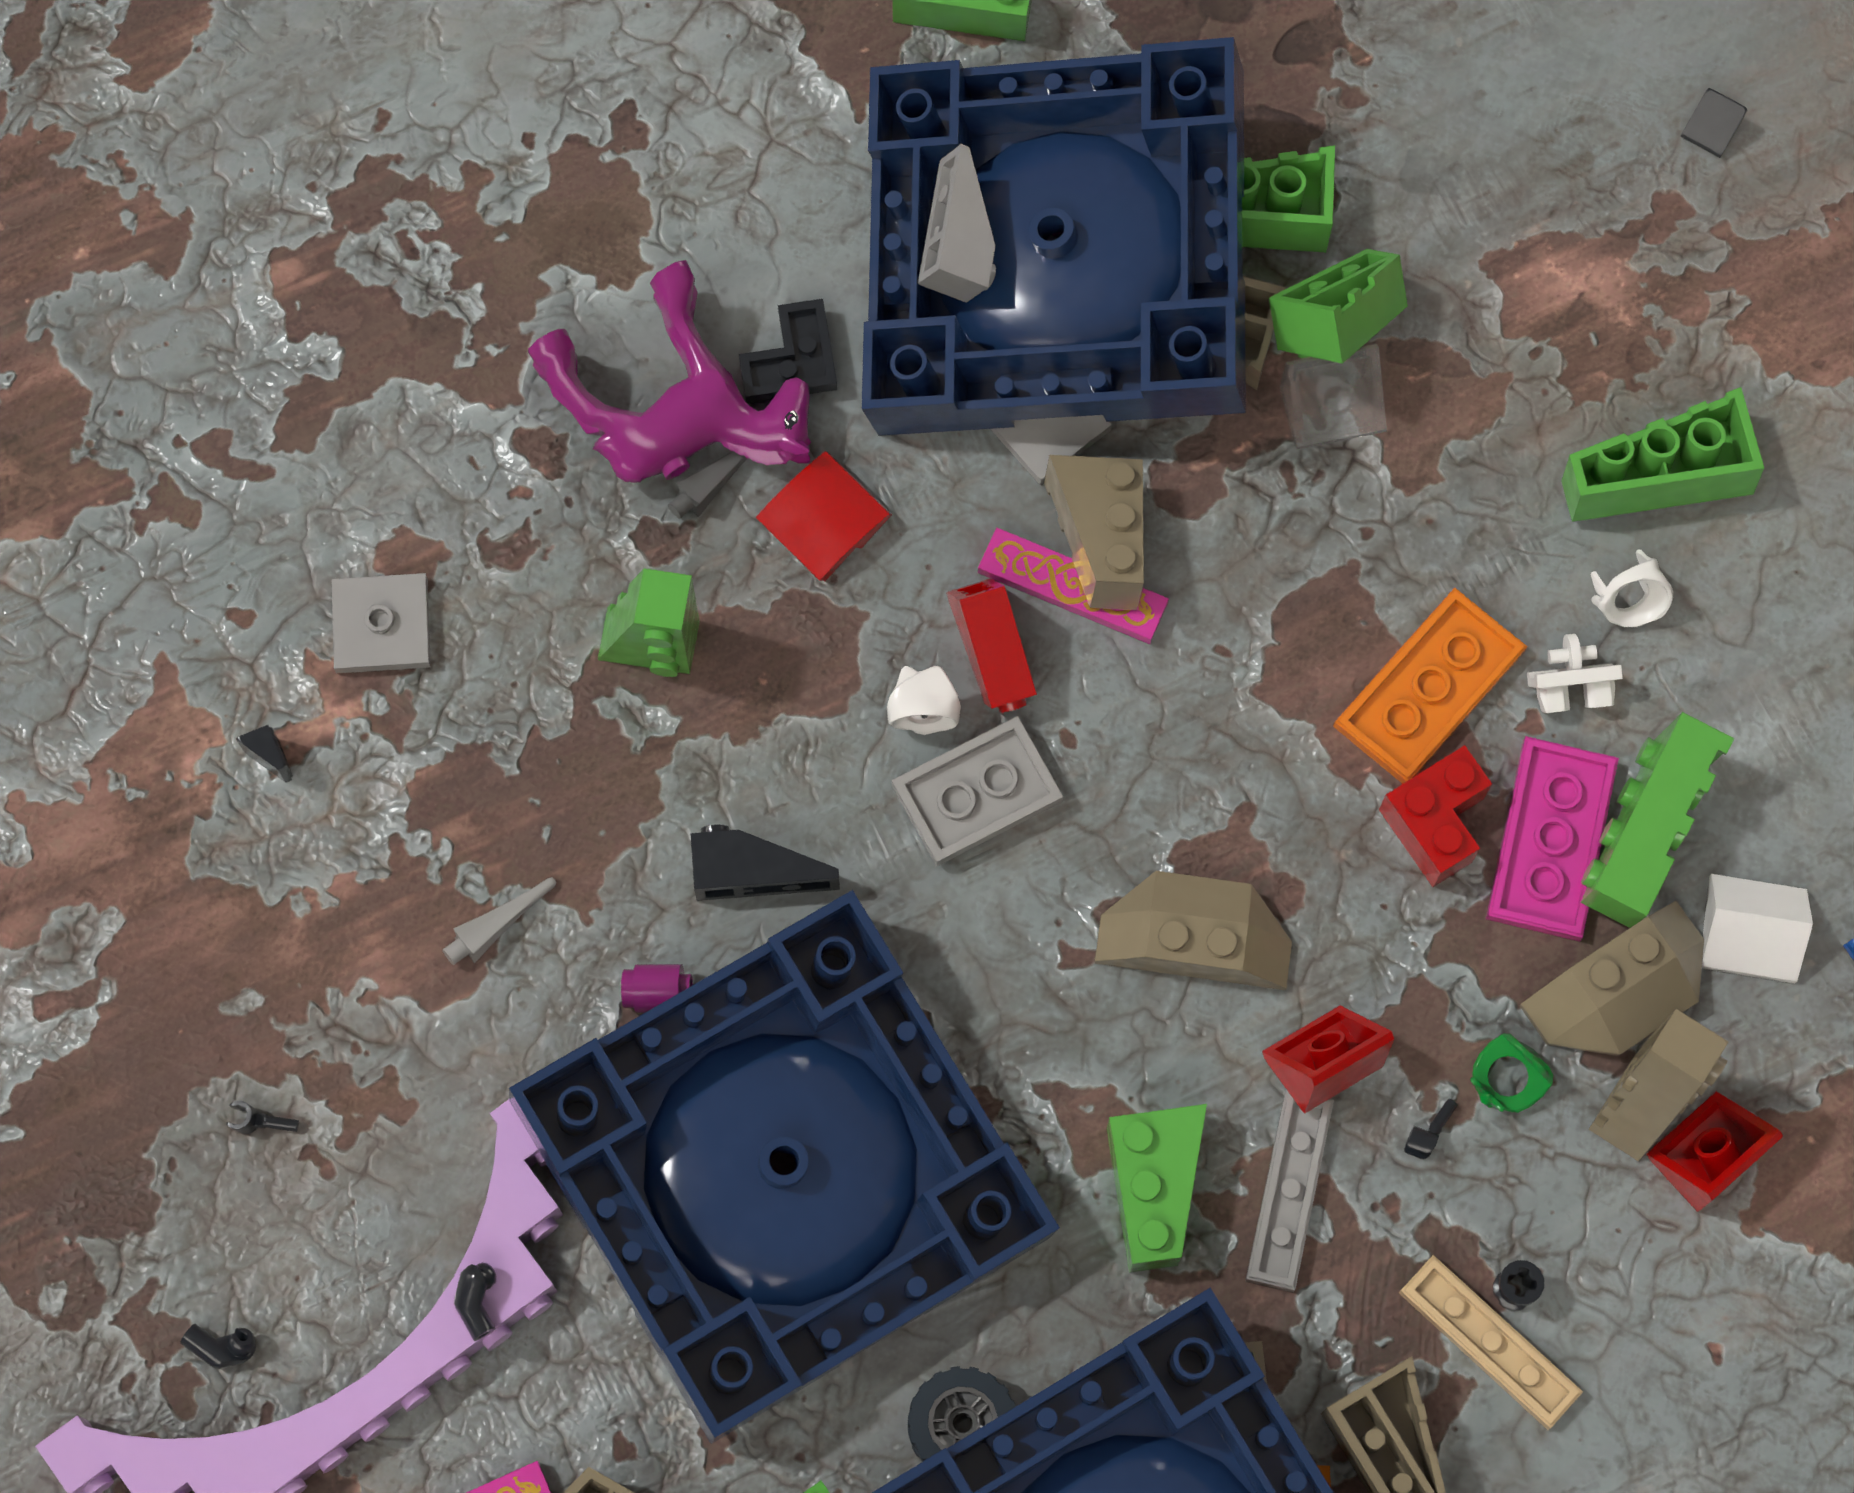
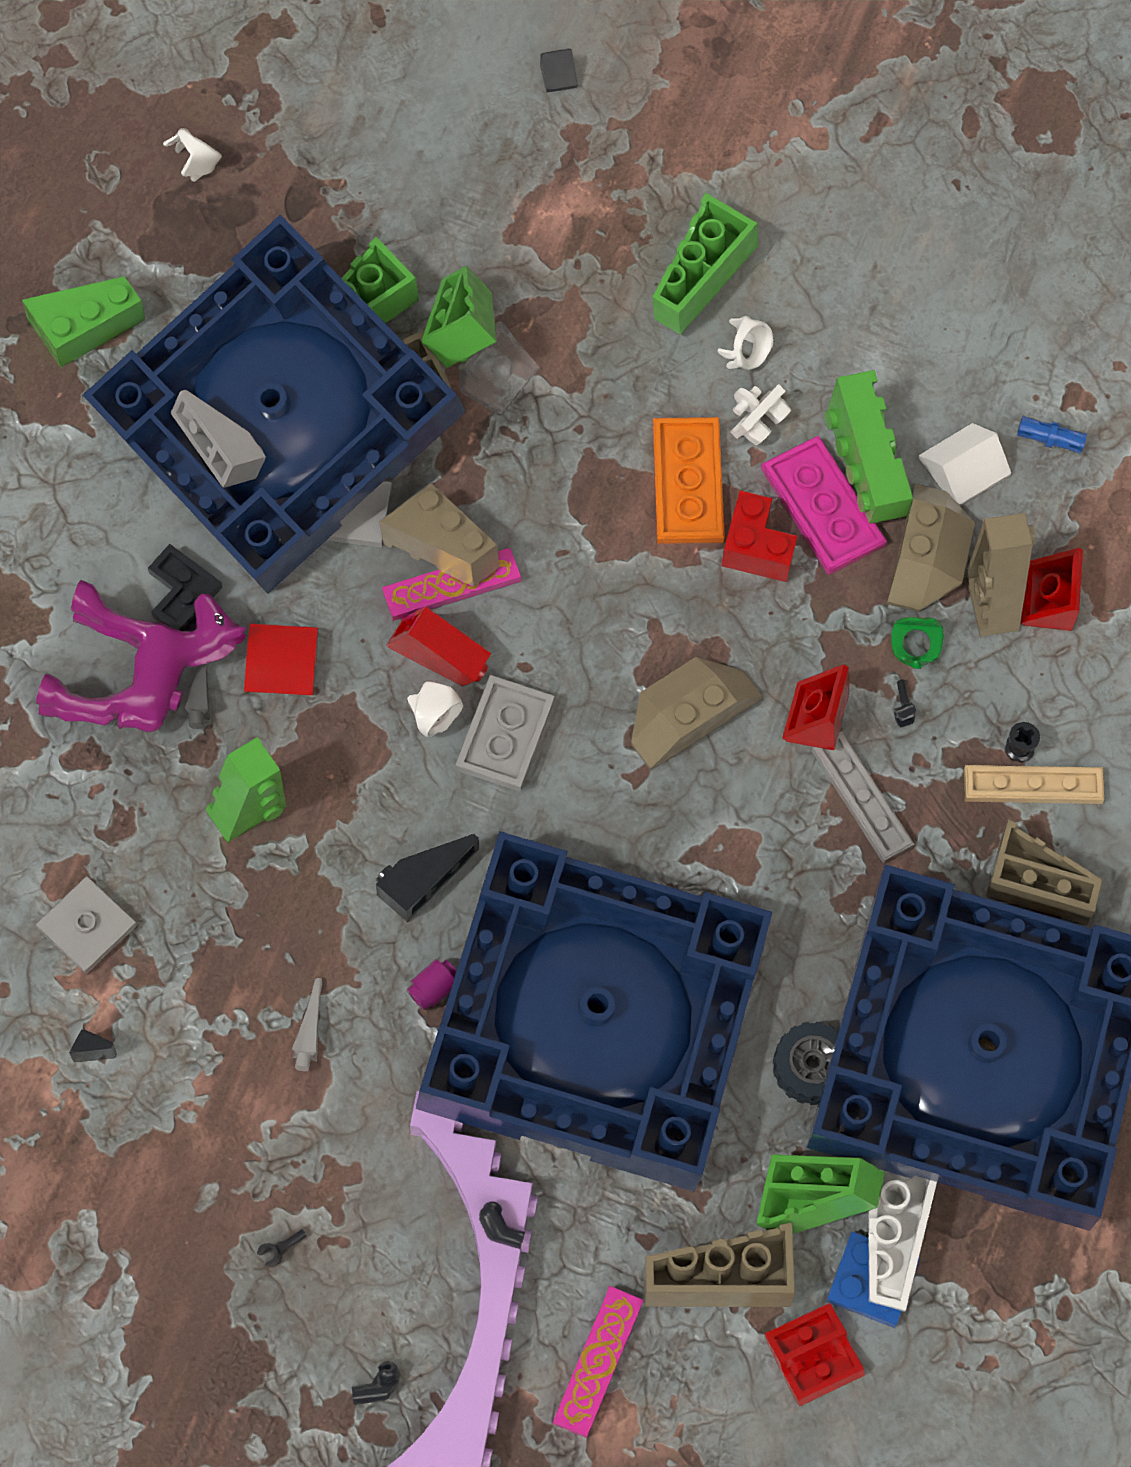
camera: 45 degrees left, 5 degrees down
bright green wedge [1107,1104,1207,1273] -> none

